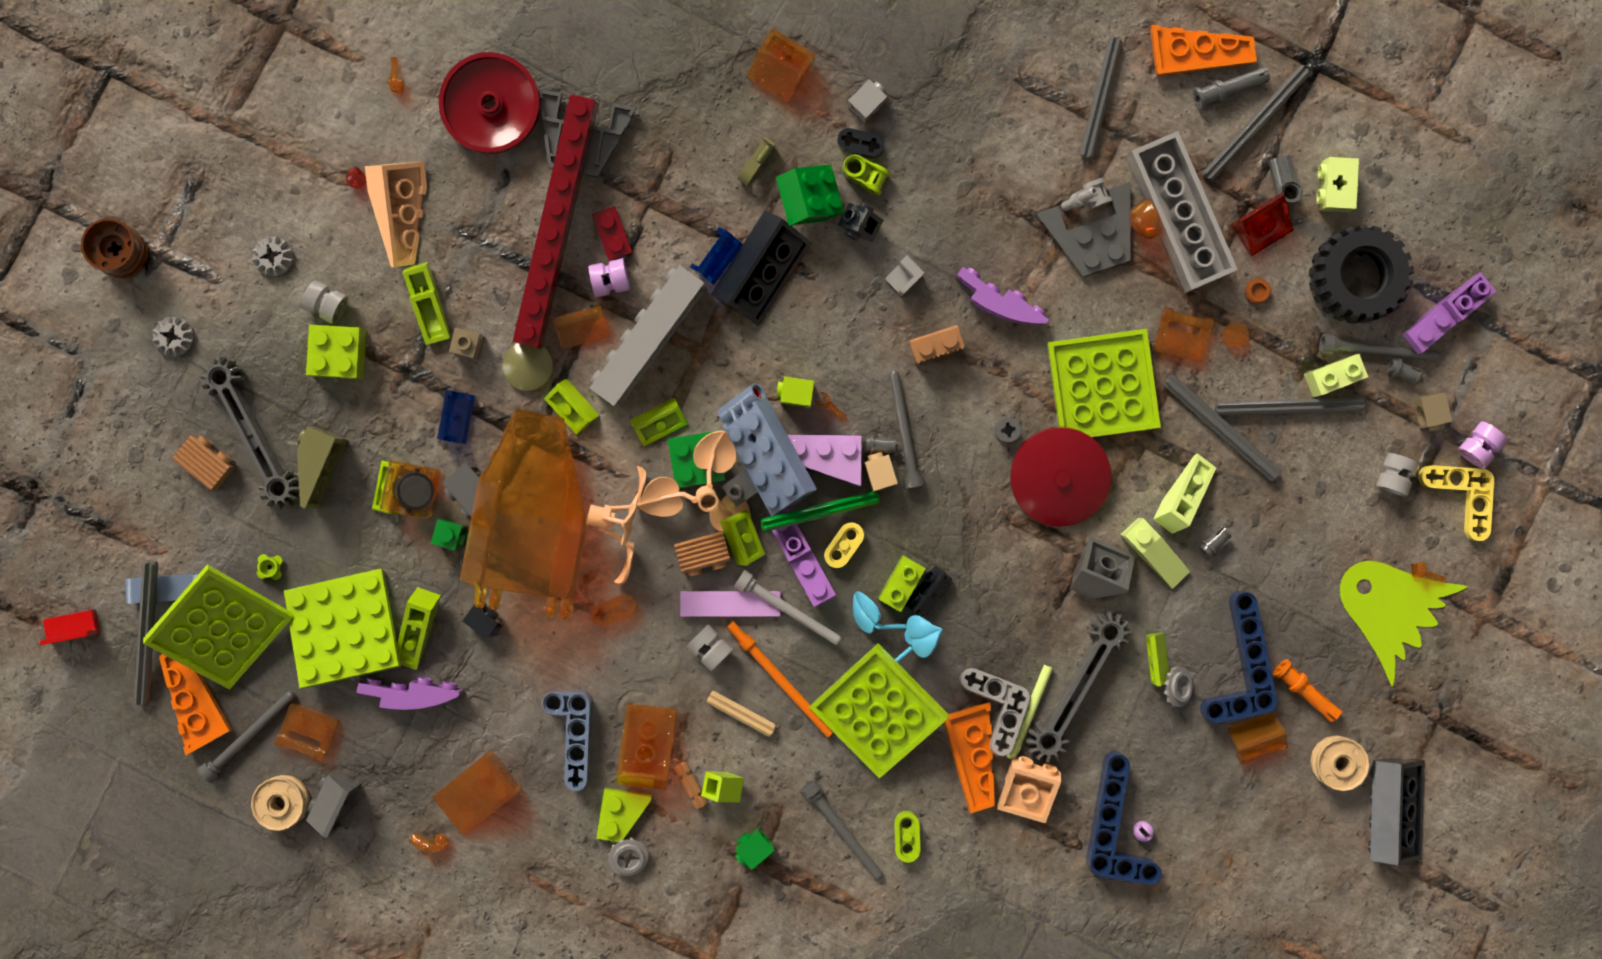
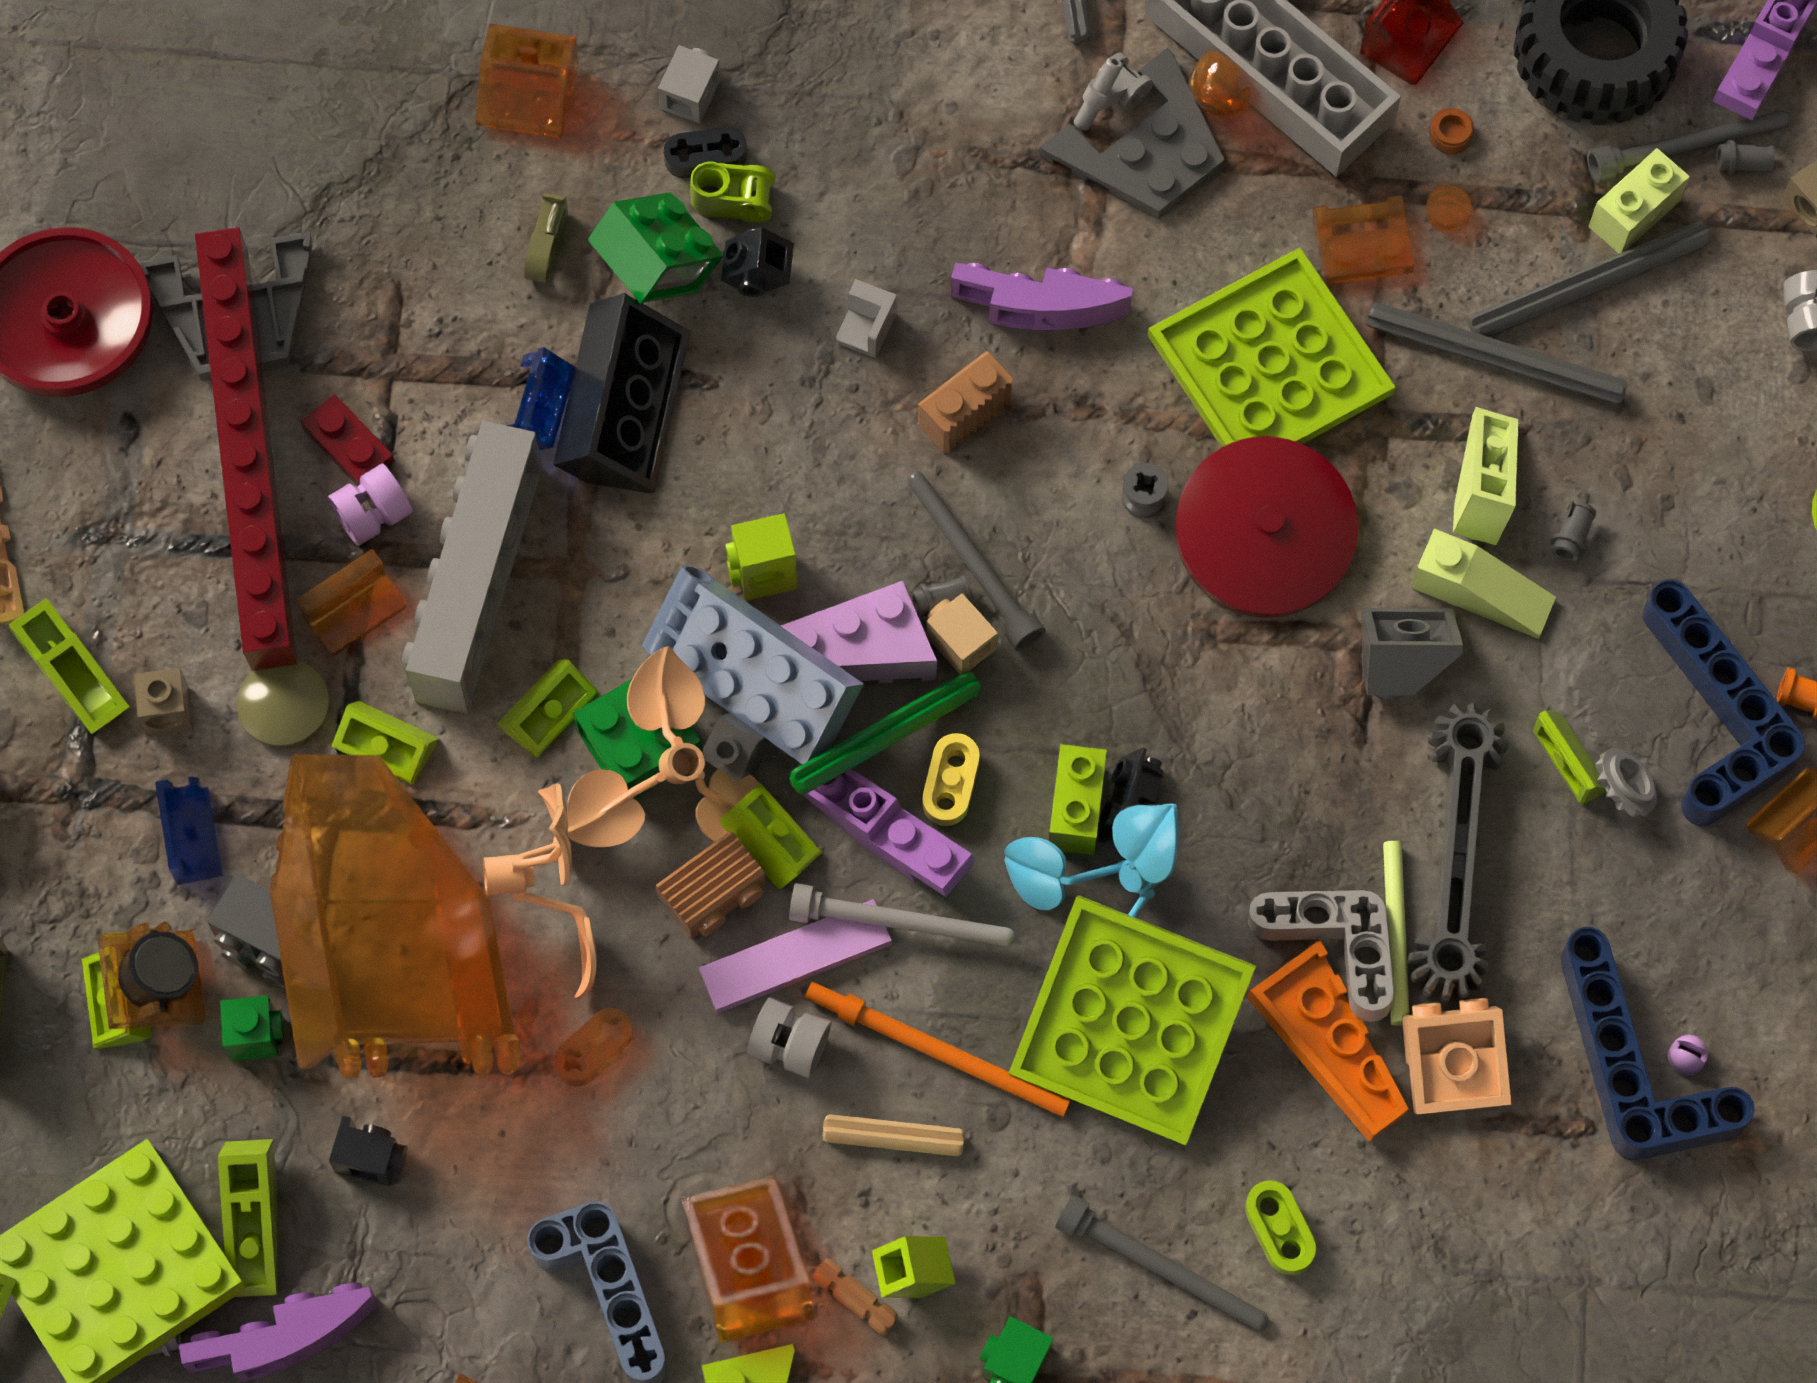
camera: 25 degrees left, 20 degrees down
clear orange hand [815,392,847,420] -> none

